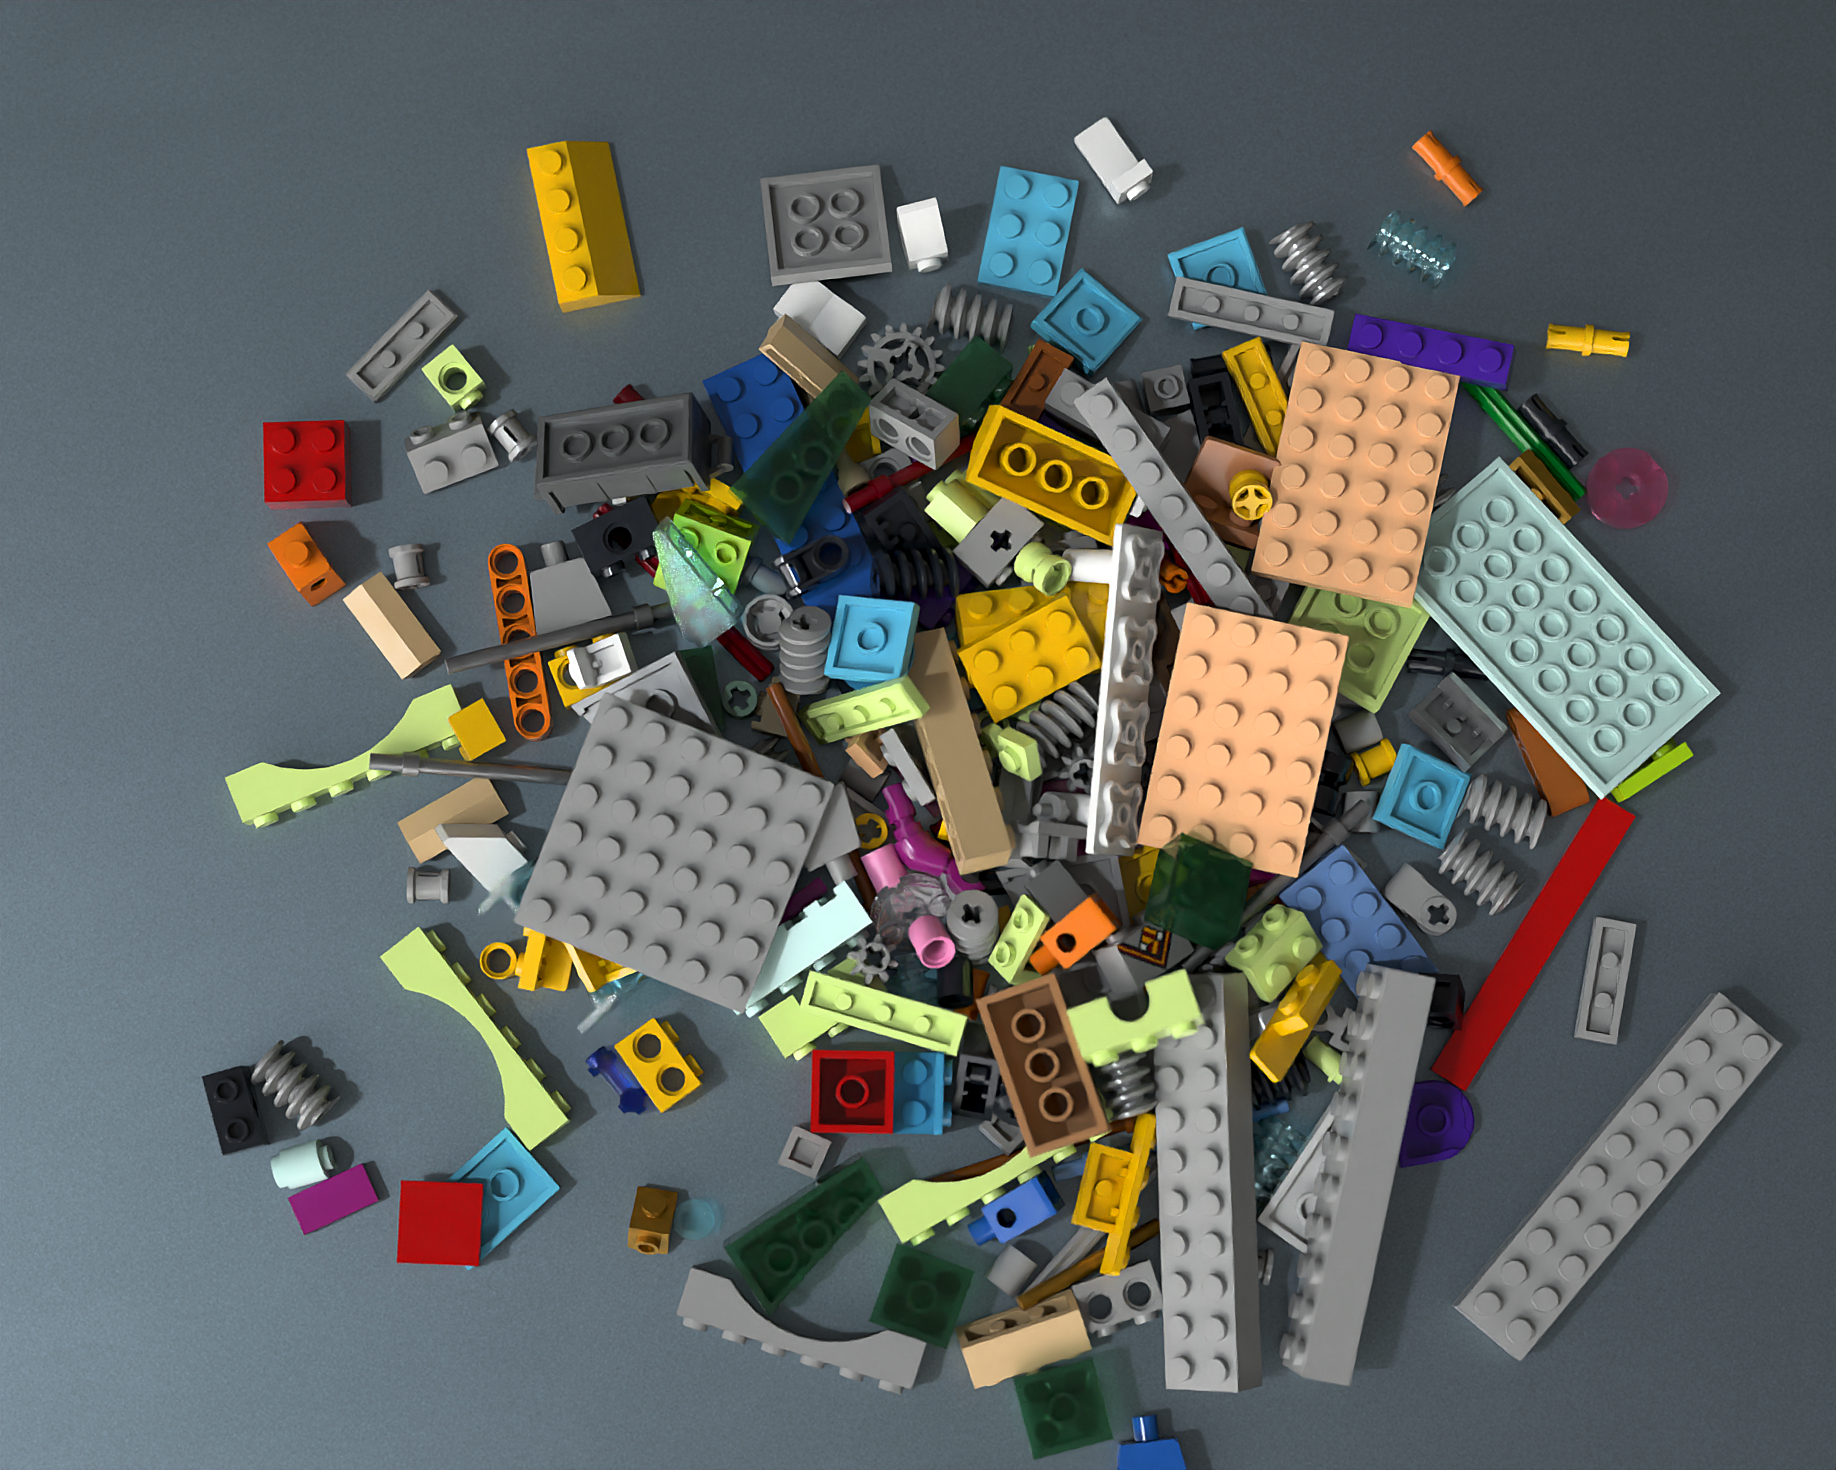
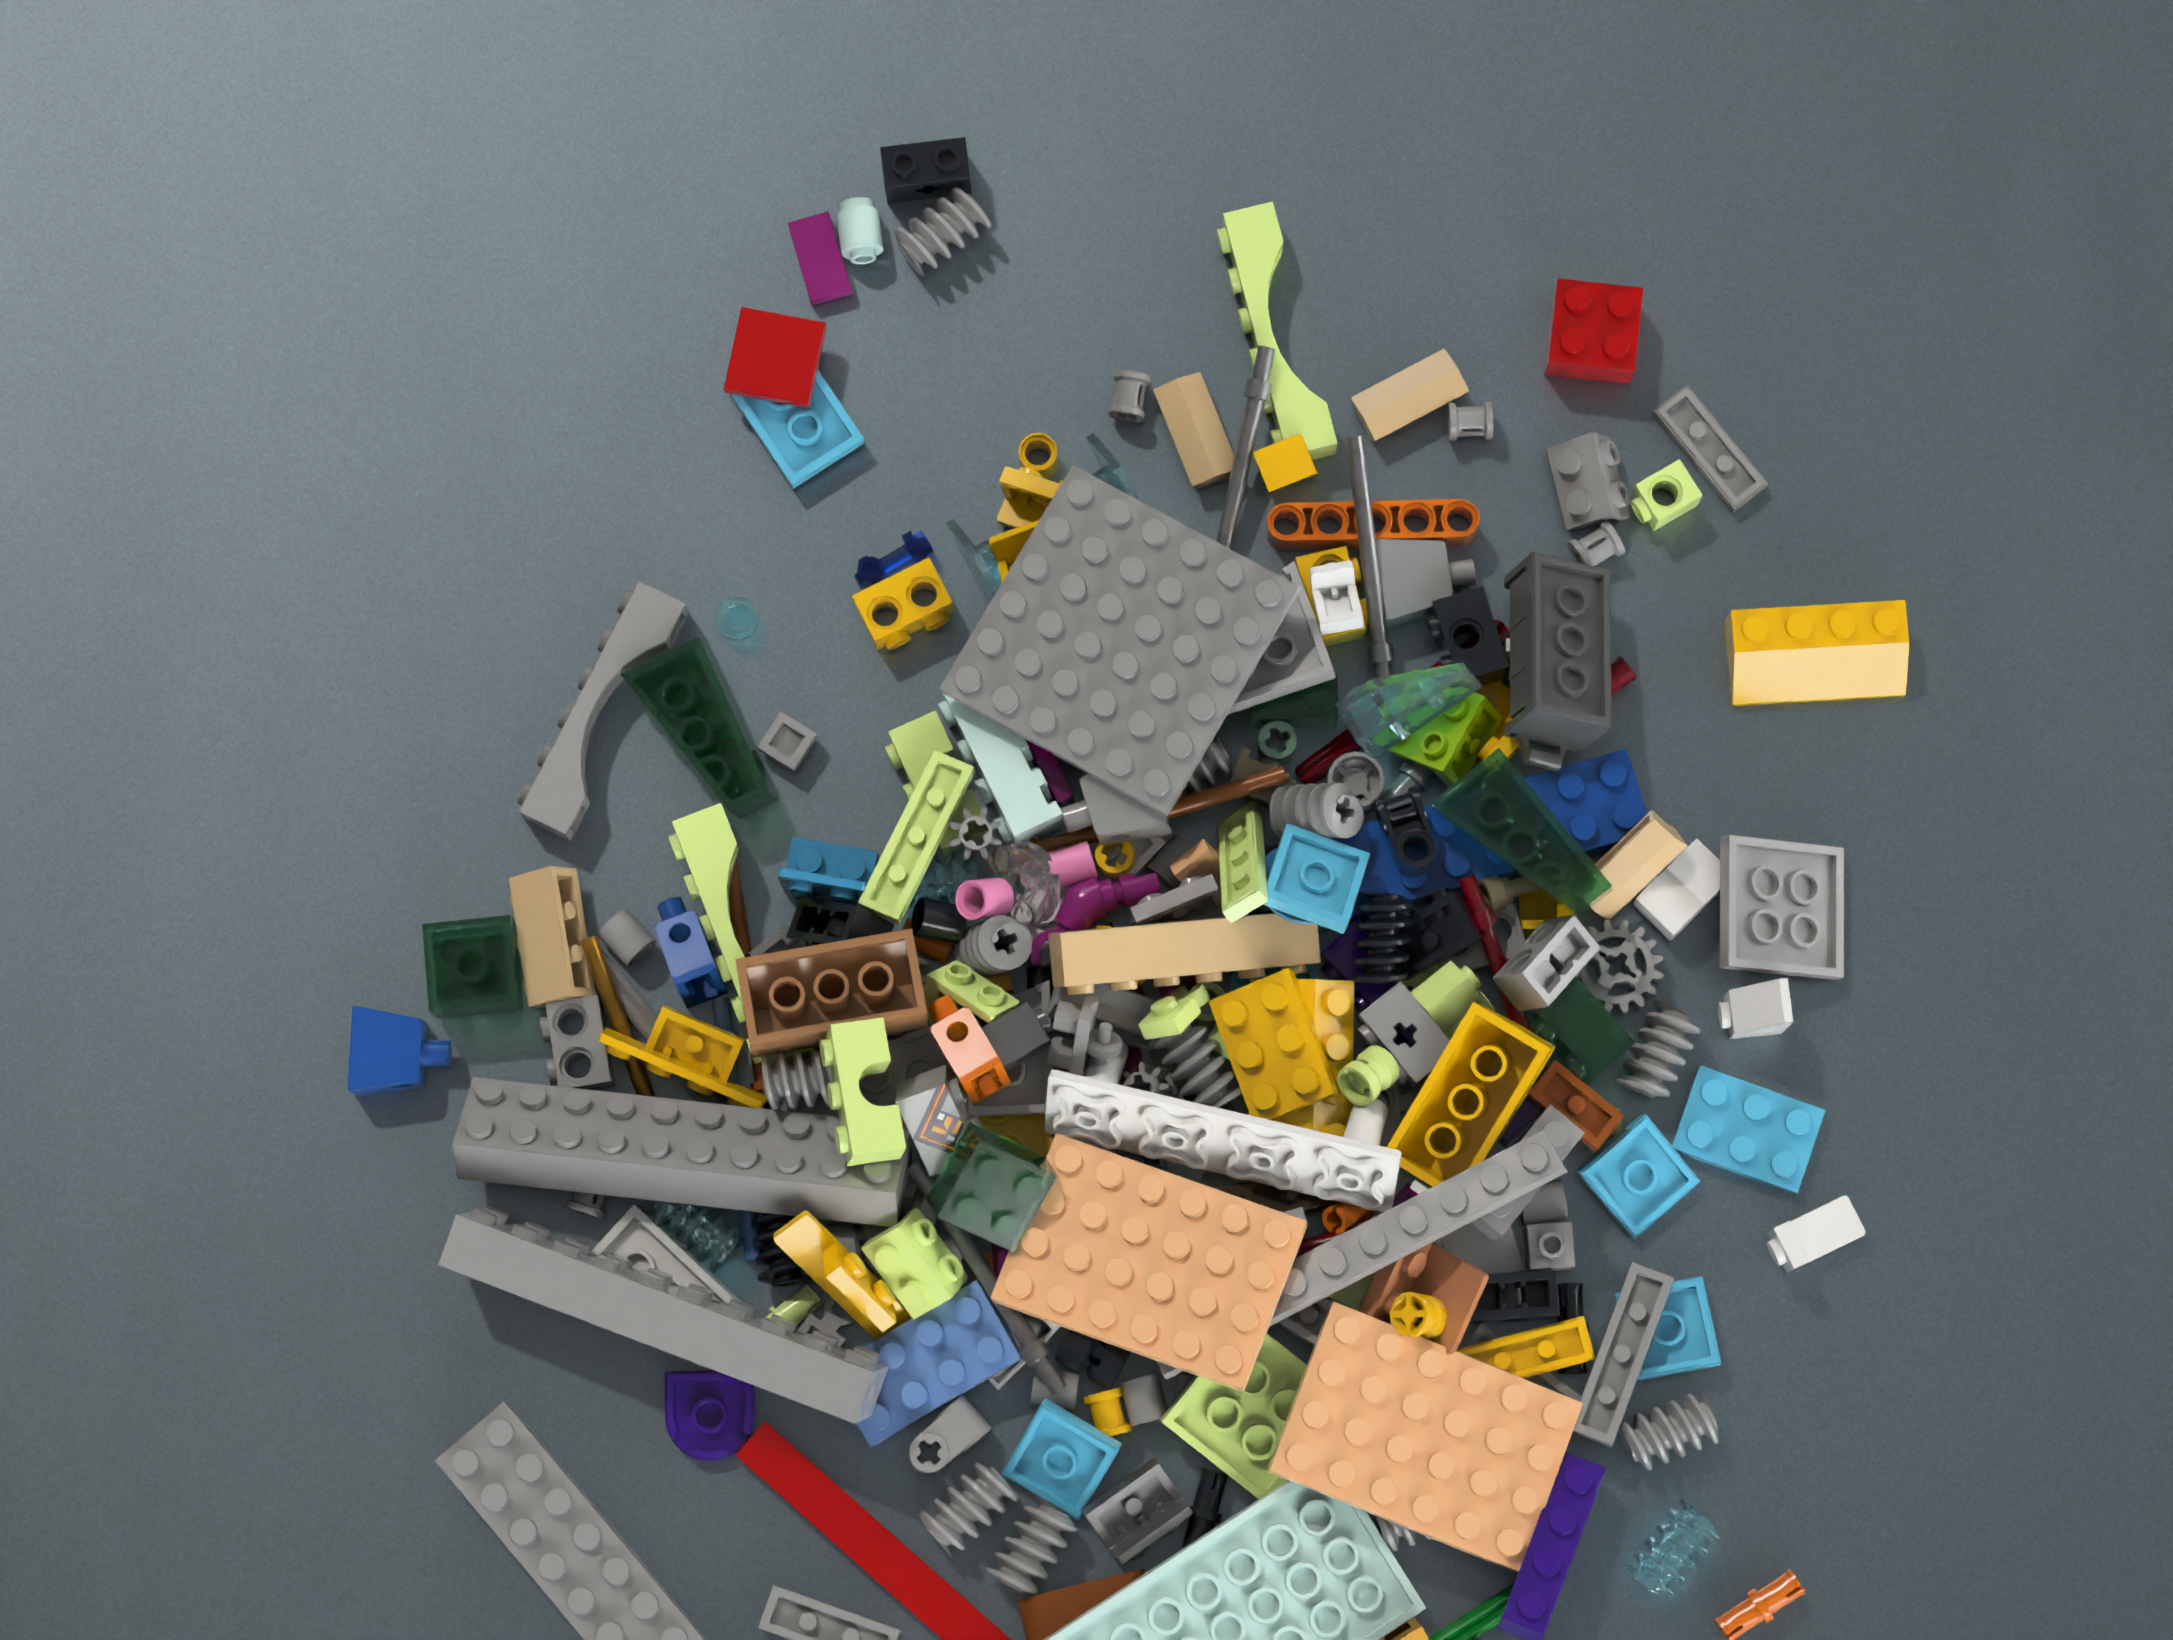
camera: 100 degrees right, 5 degrees down
orange torso [267,521,346,607] -> none
yellowish green arch [380,927,572,1151] -> none
white slope [435,824,531,897] -> none
pearl gold bracket [628,1186,678,1255] -> none
red brick [810,1050,895,1134] -> none
clear green brick [869,1242,975,1350] -> none
black brick [1419,972,1466,1030] -> none

